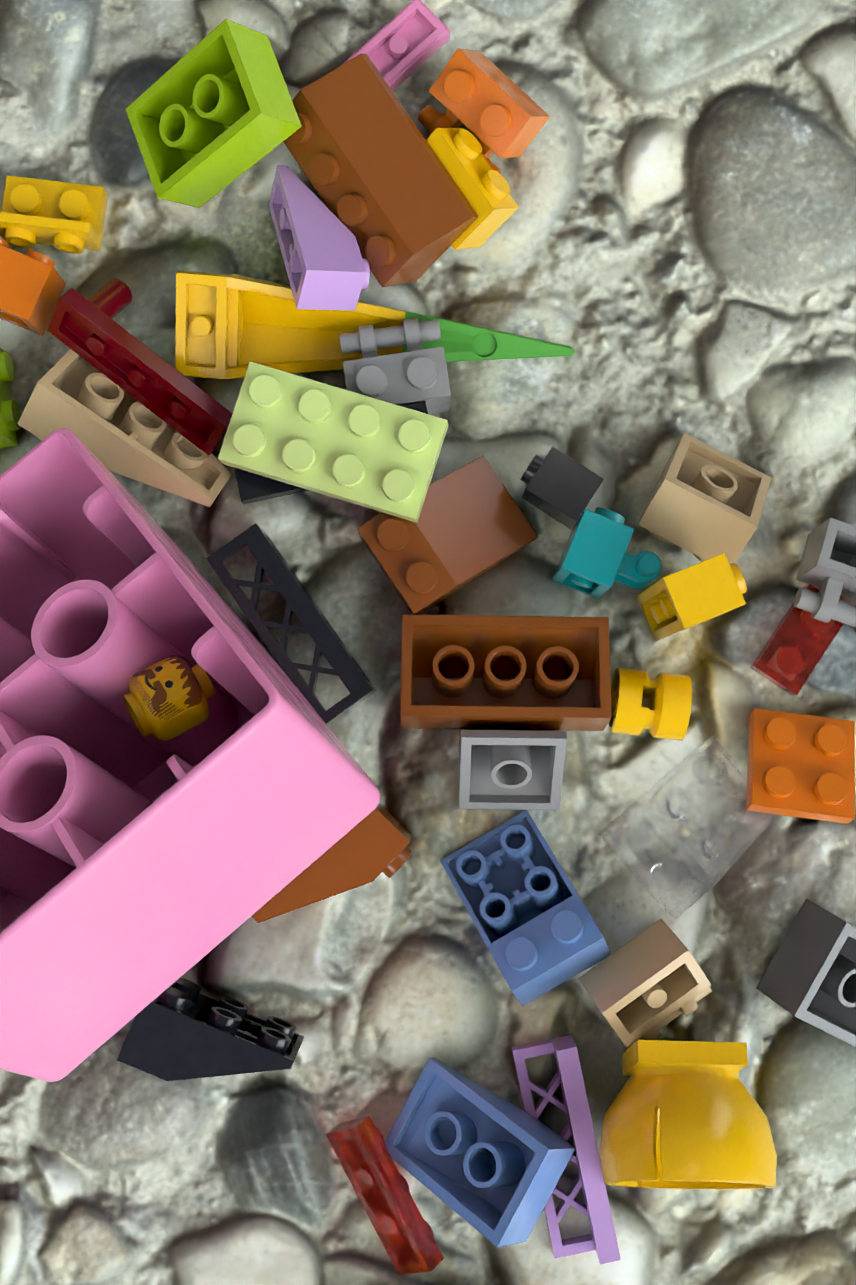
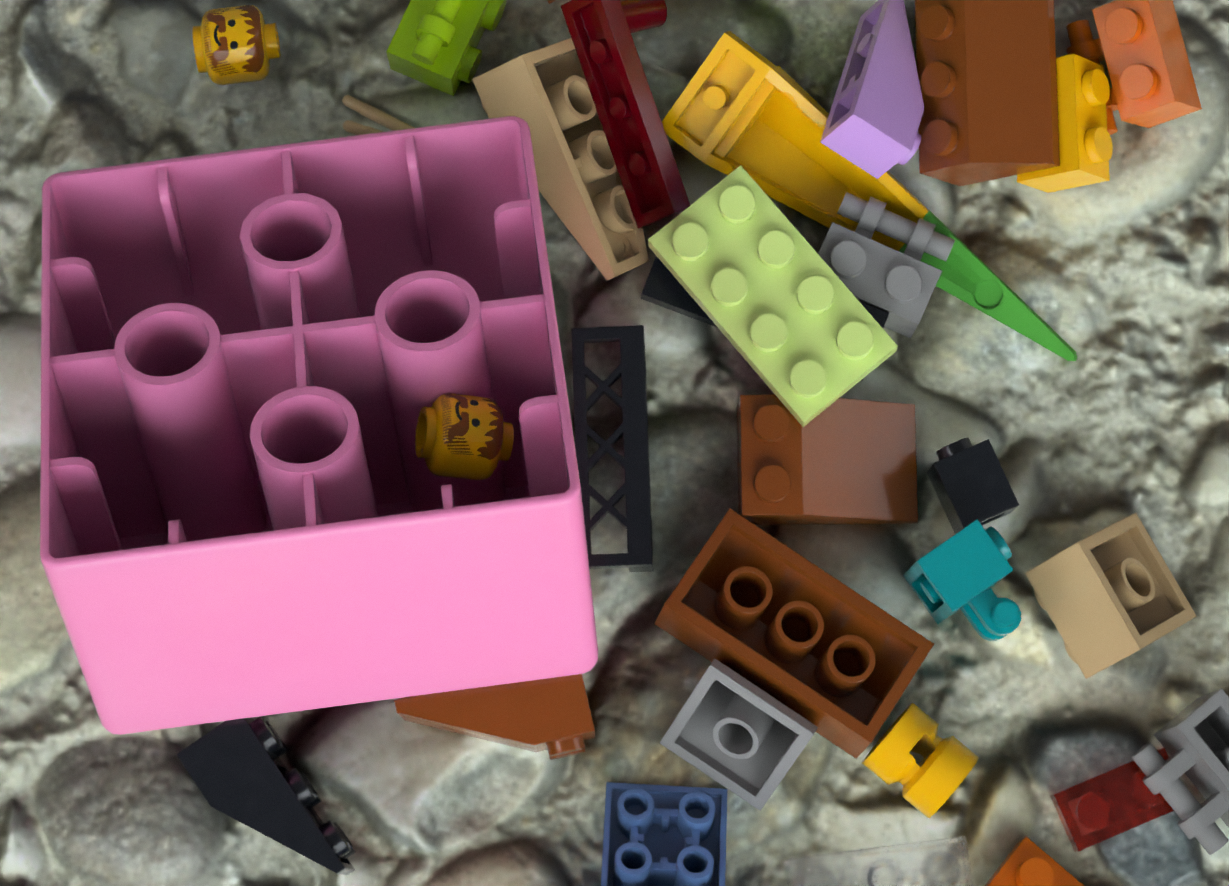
camera: 30 degrees right, 5 degrees down
yellow brick [637,553,747,642] -> none

